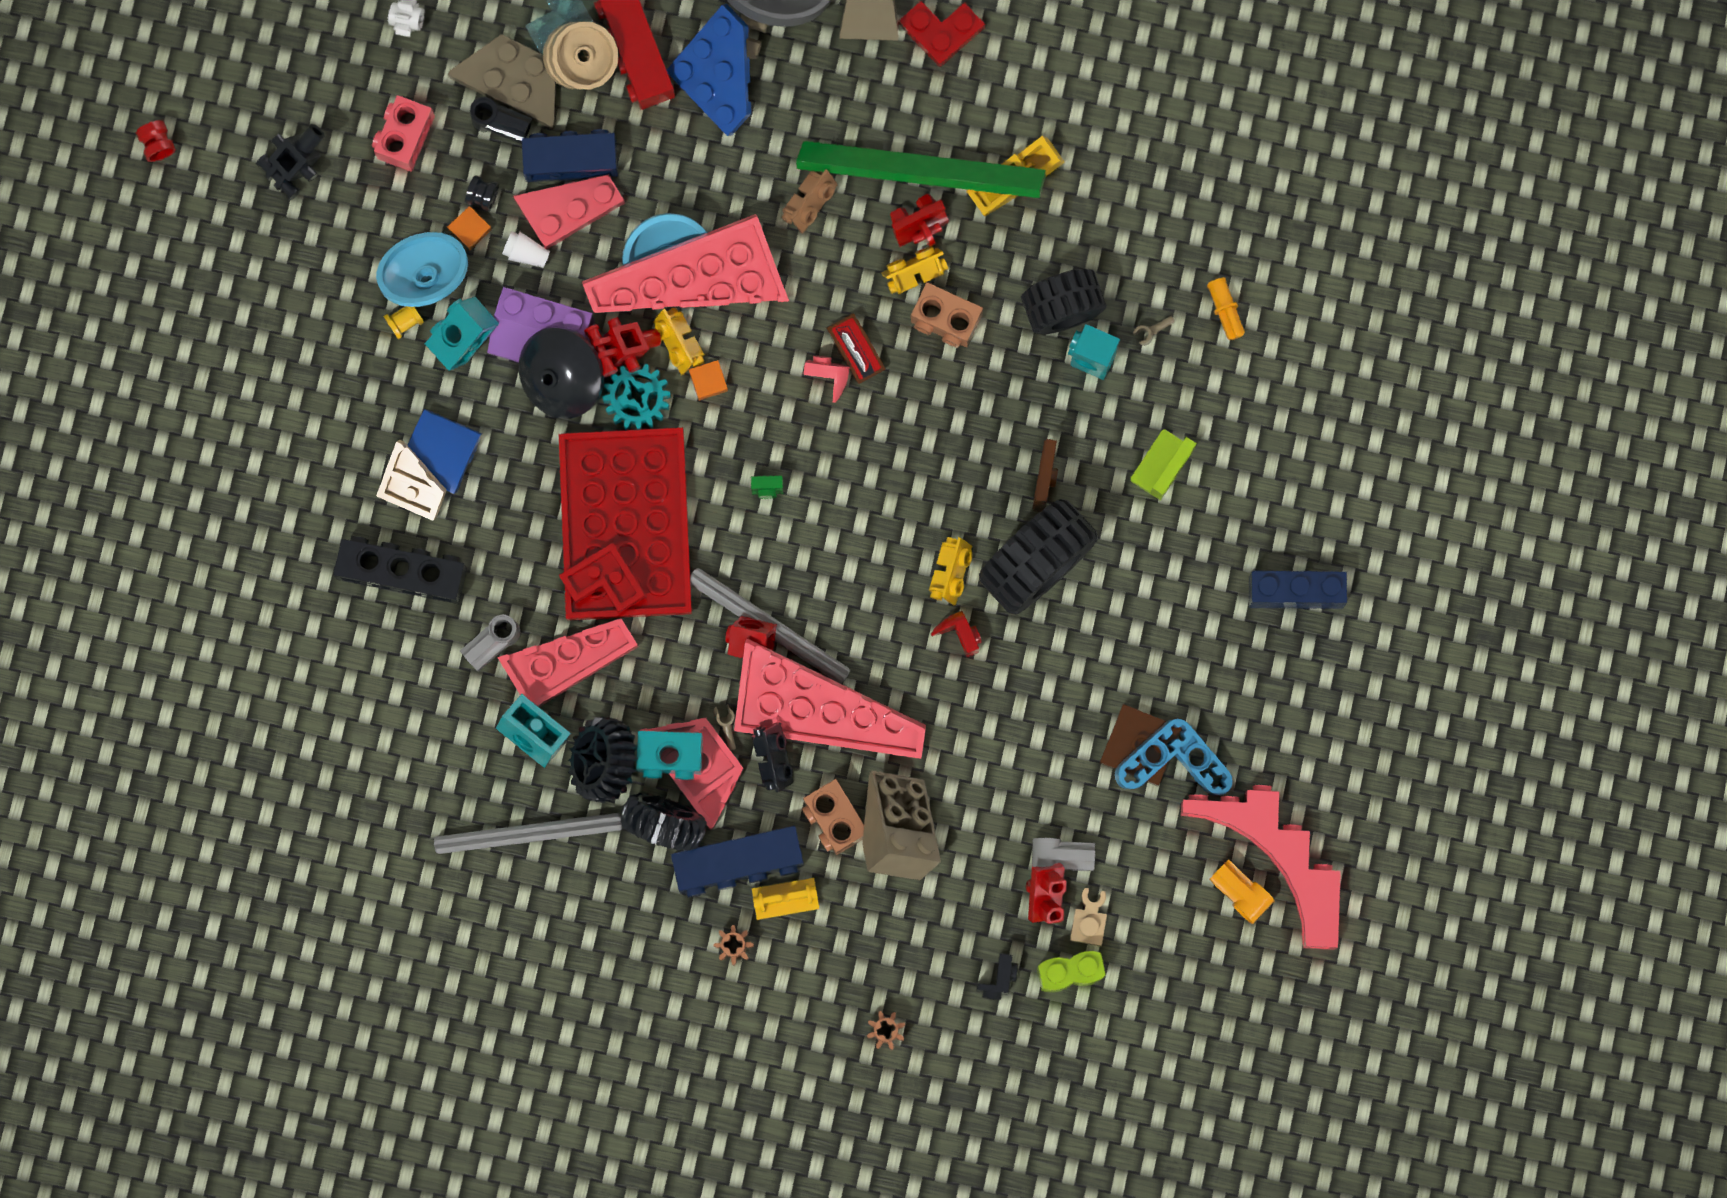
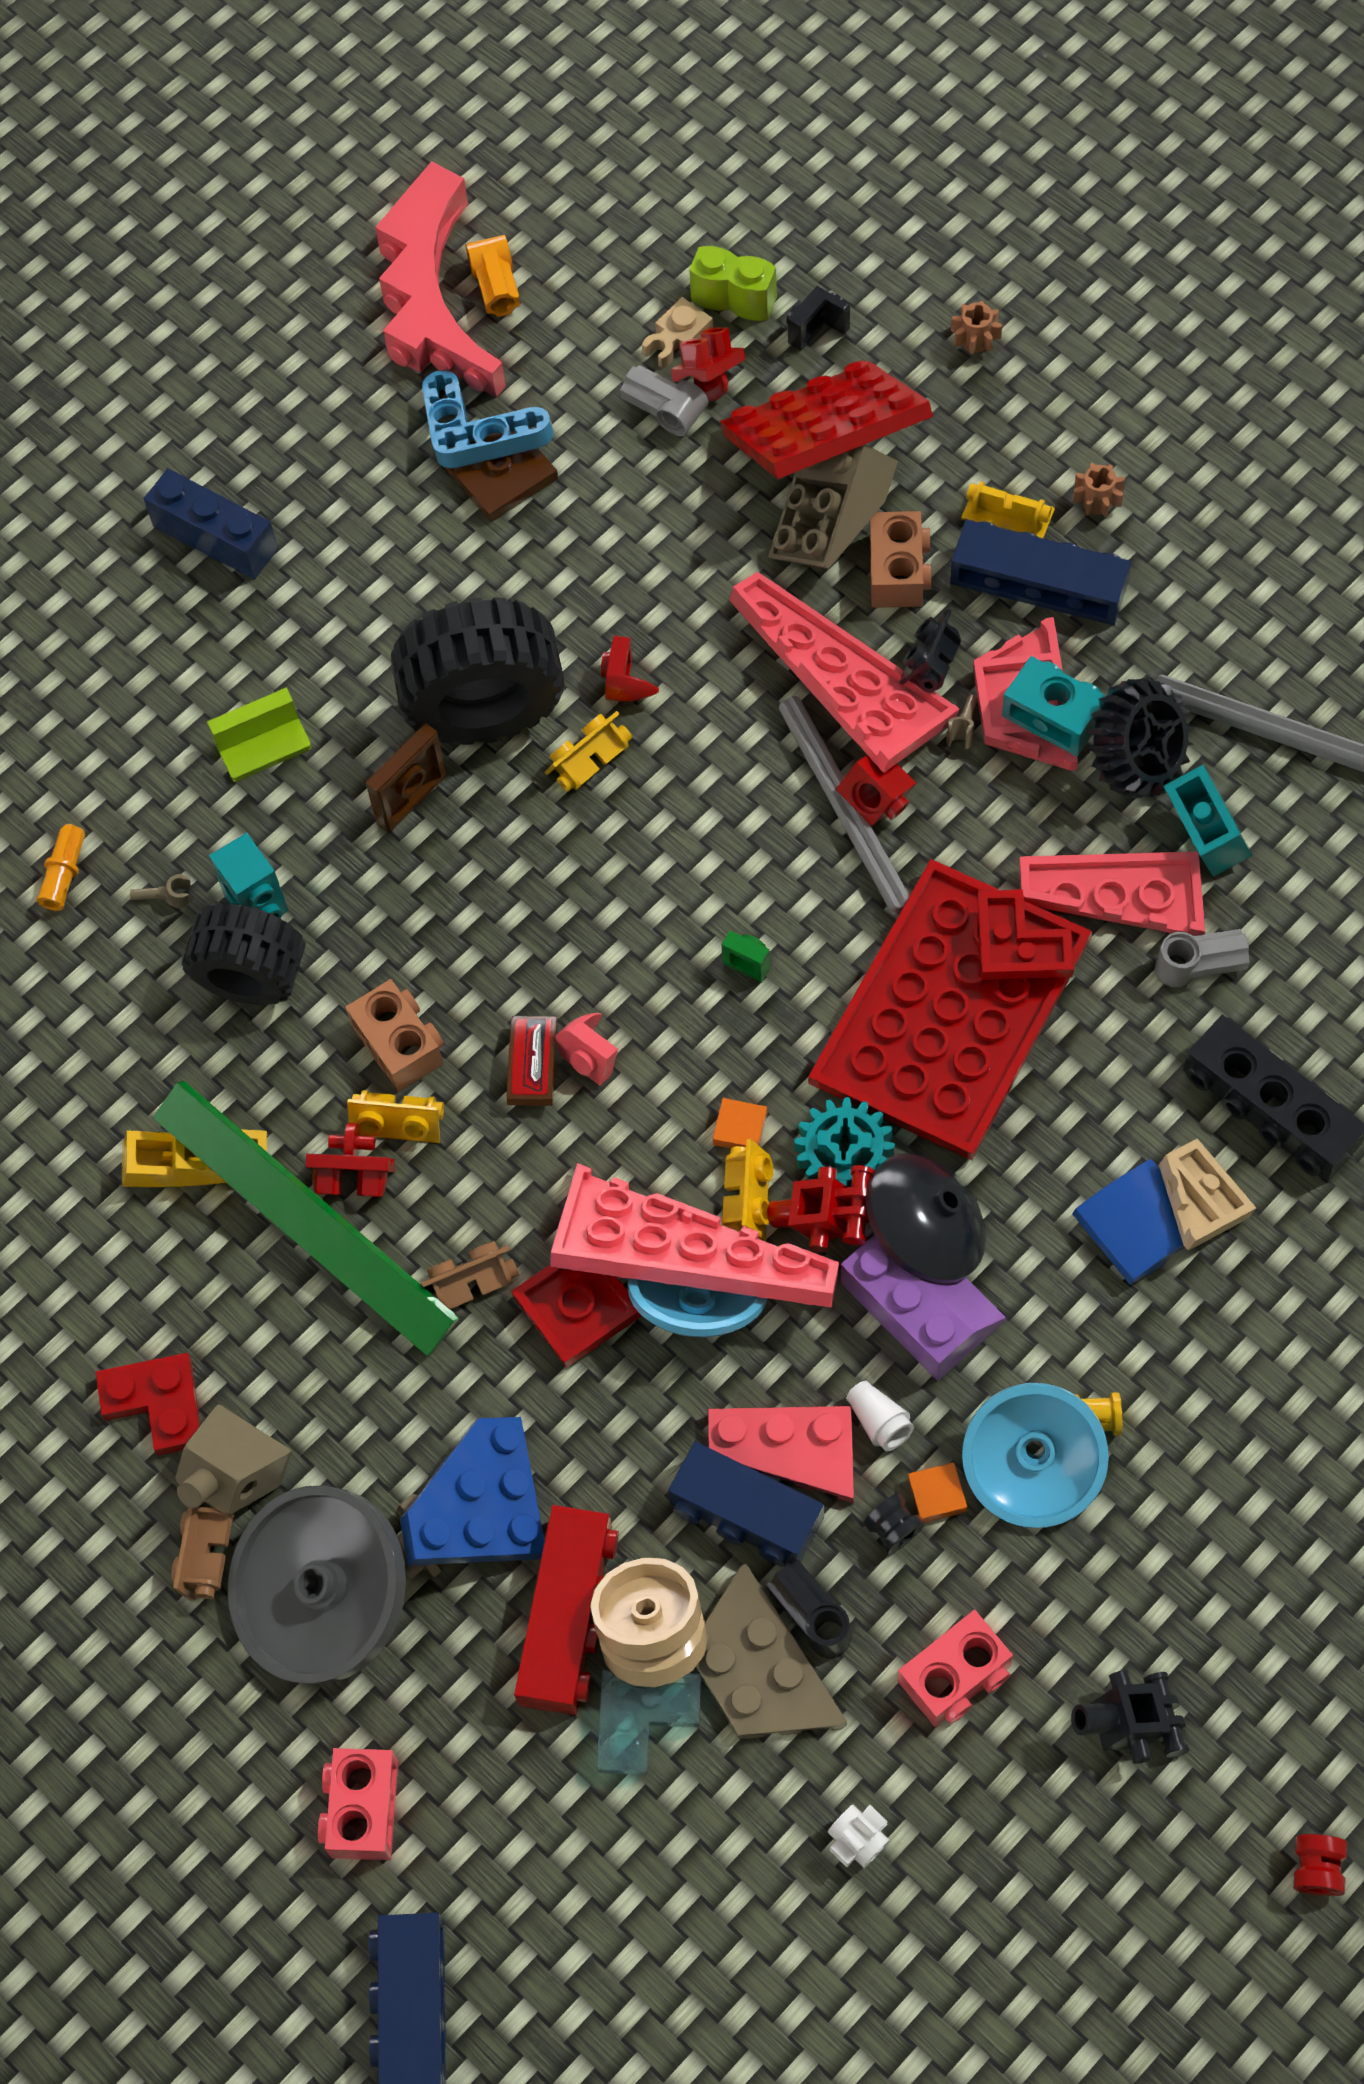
camera: 145 degrees left, 15 degrees down
teal brick [425,296,499,371] -> none
black gear [620,793,707,851] -> none
none -> red plate [511,1265,642,1368]
none -> red plate [720,361,933,480]

